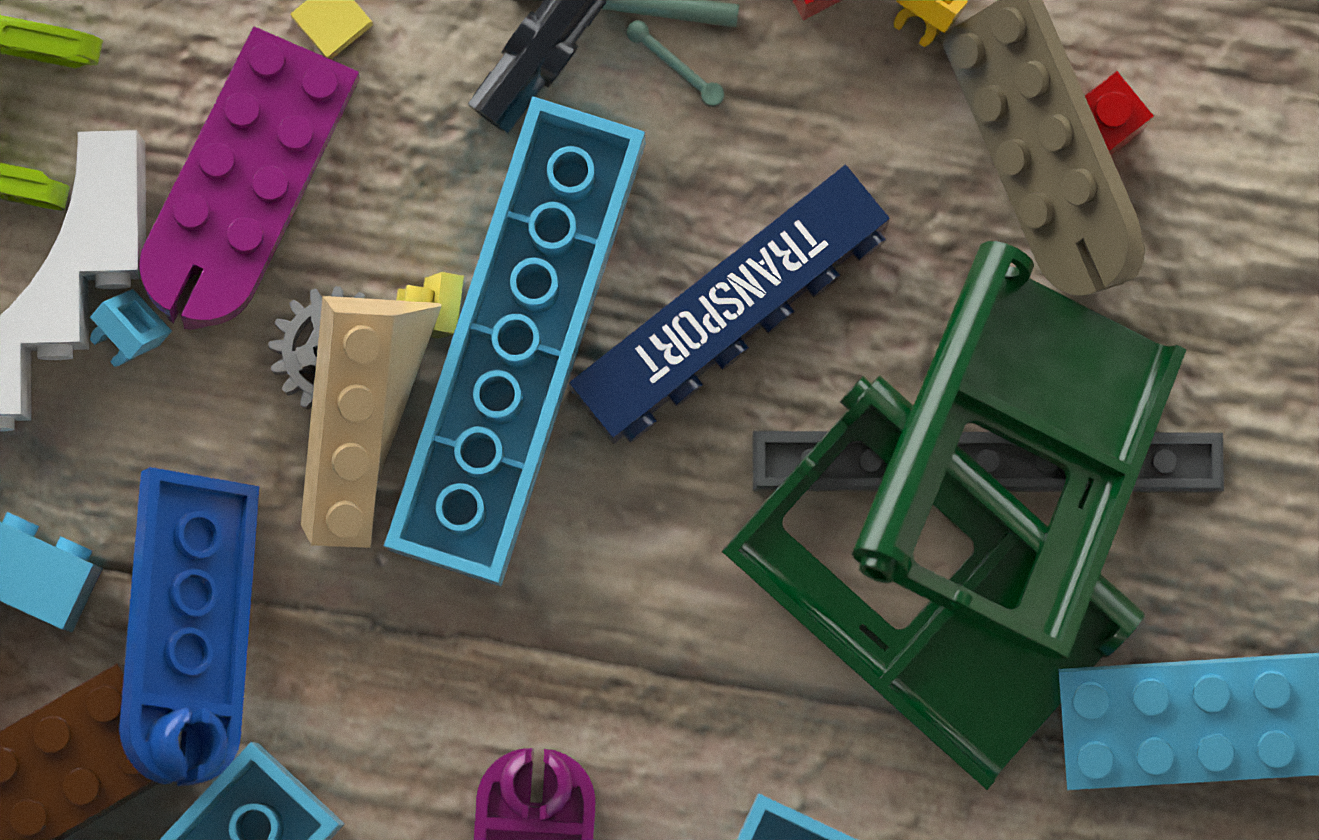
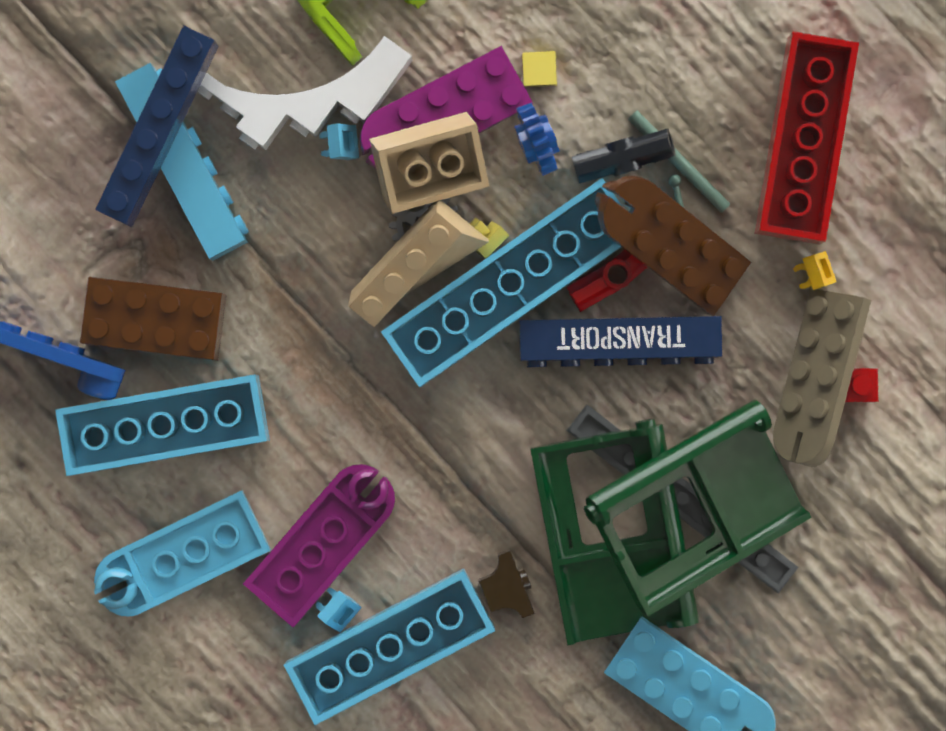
camera: 40 degrees right, 5 degrees up
blue plate [120,467,260,786] -> none
none -> tan brick [369,112,489,214]
none -> dark brown brick [479,549,535,618]
none -> blue gear [514,102,560,176]
none -> red piece [566,249,648,312]
none -> reddish brown plate [595,175,751,316]

